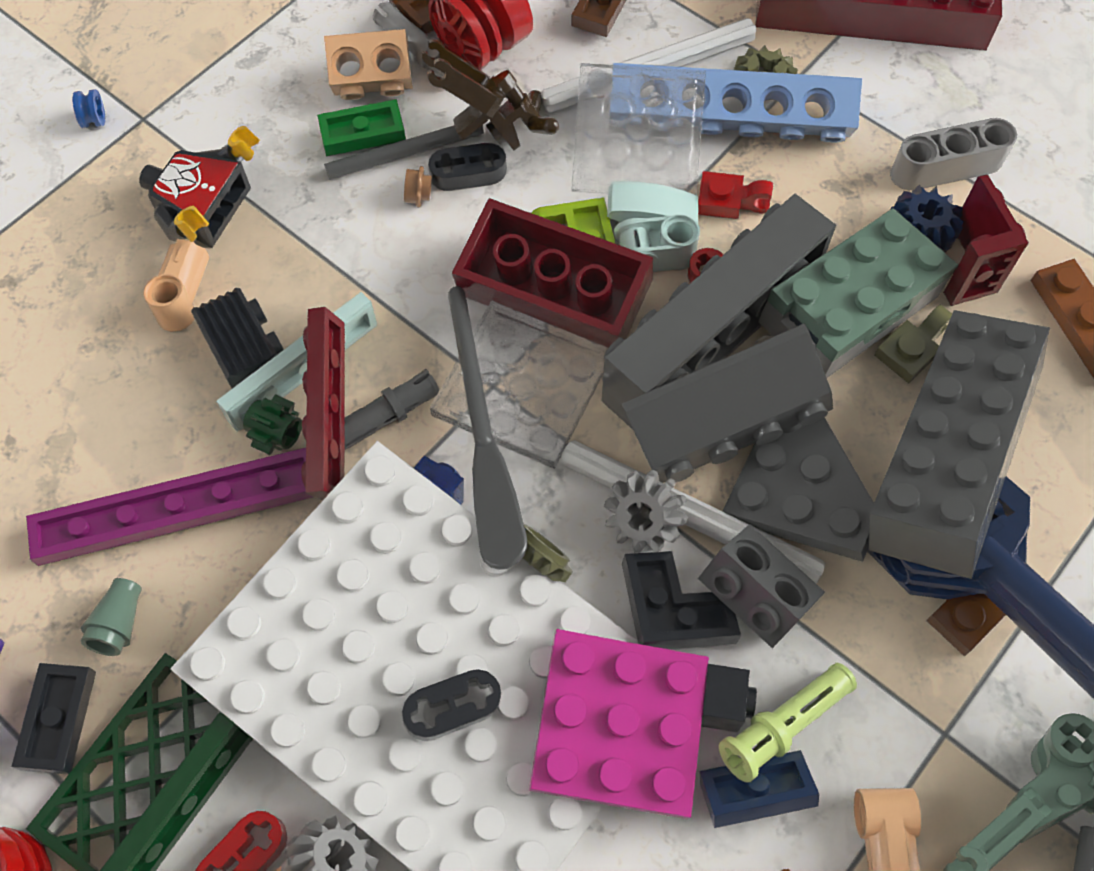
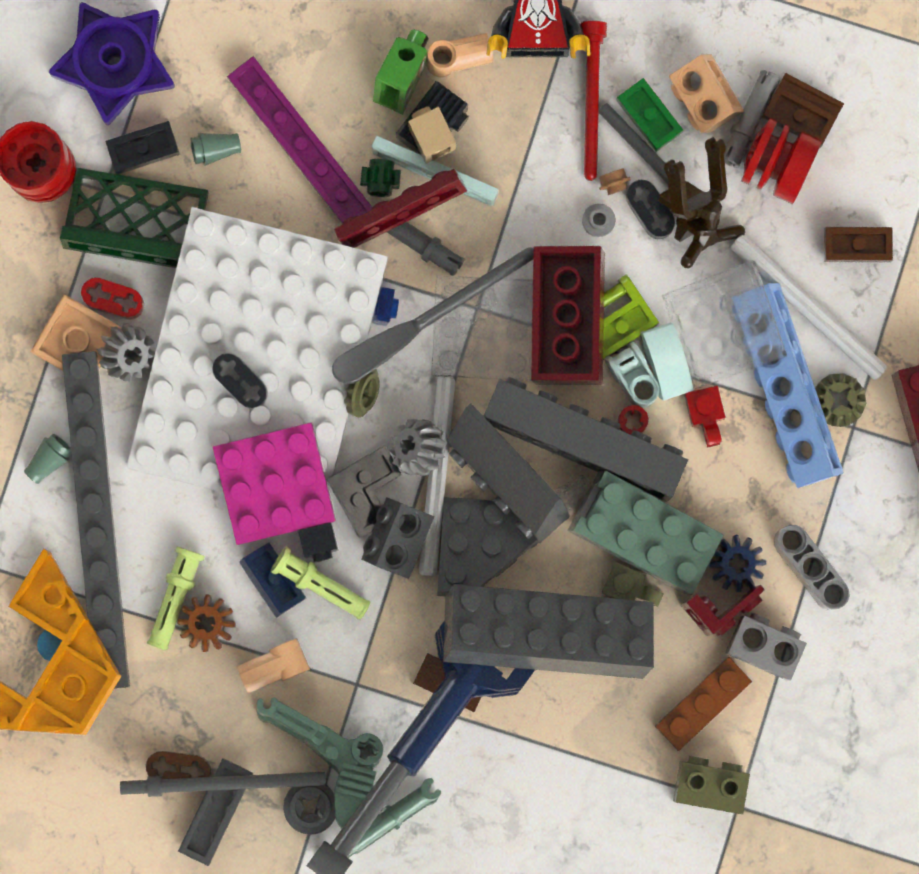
camera: 65 degrees right, 20 degrees up
none -> bright green torso [373,29,429,115]
none -> tan brick [408,107,456,164]
none -> red piece [581,21,607,181]
none -> light grey plate [582,204,616,237]
none -> light grey brick [725,612,807,681]

